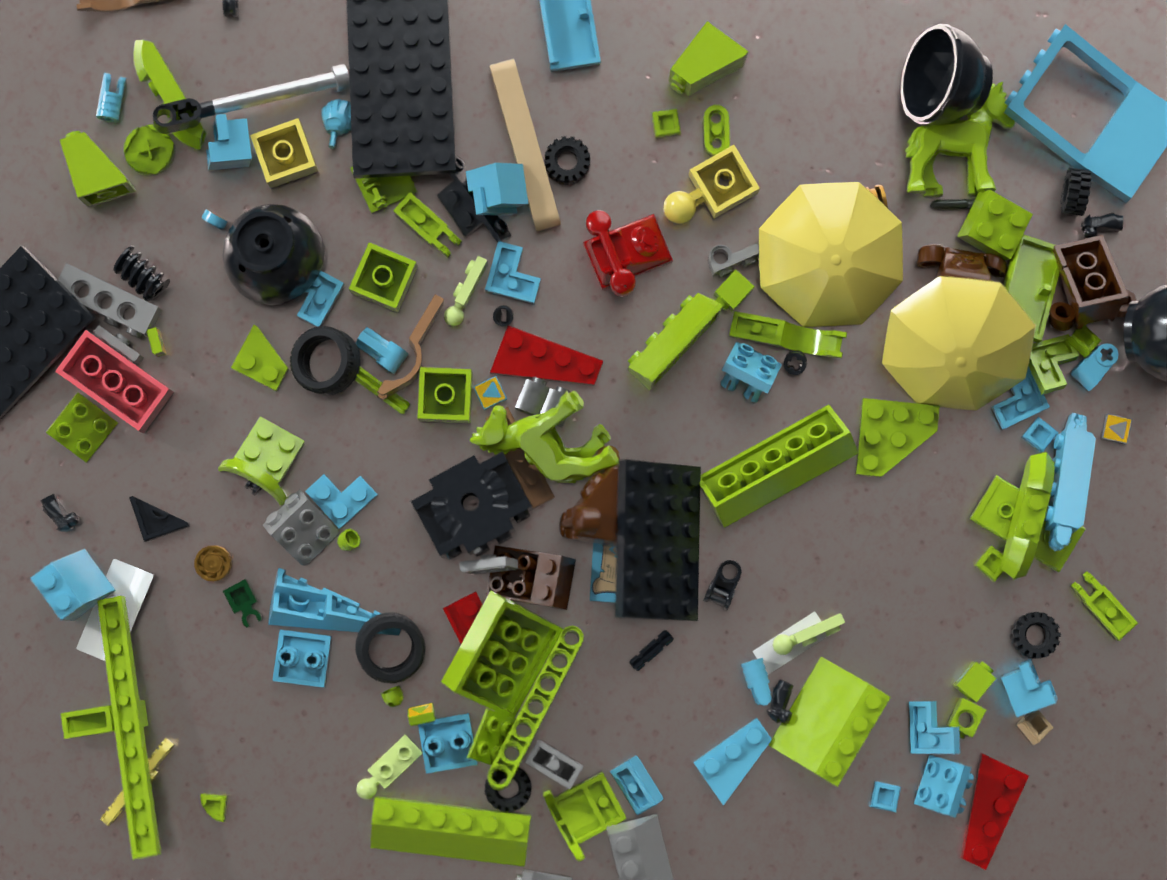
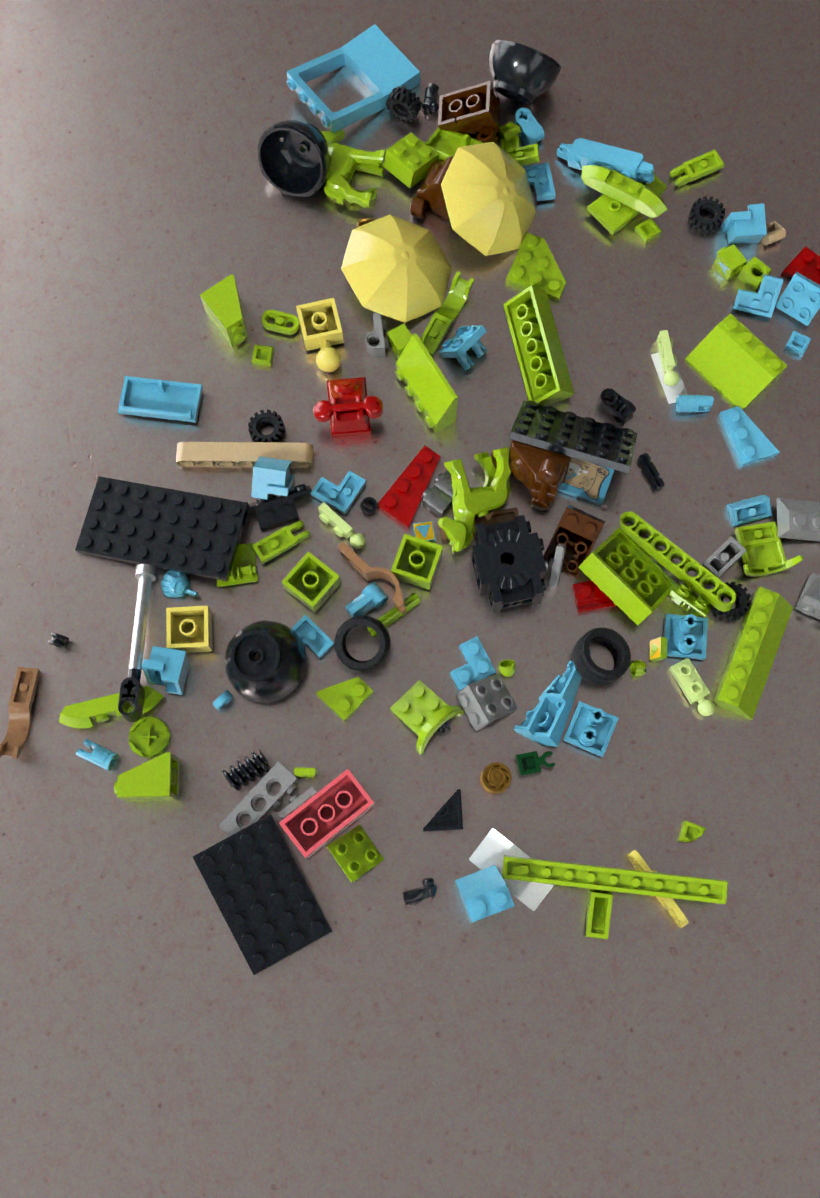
camera: 70 degrees left, 10 degrees down
black arm [767,679,794,724] -> none
black bush [784,350,807,375] -> none
pearl dark grey piece [930,199,975,209] -> none
medium azure tile [1022,416,1059,453] -> none
tile [1101,413,1132,445] -> none

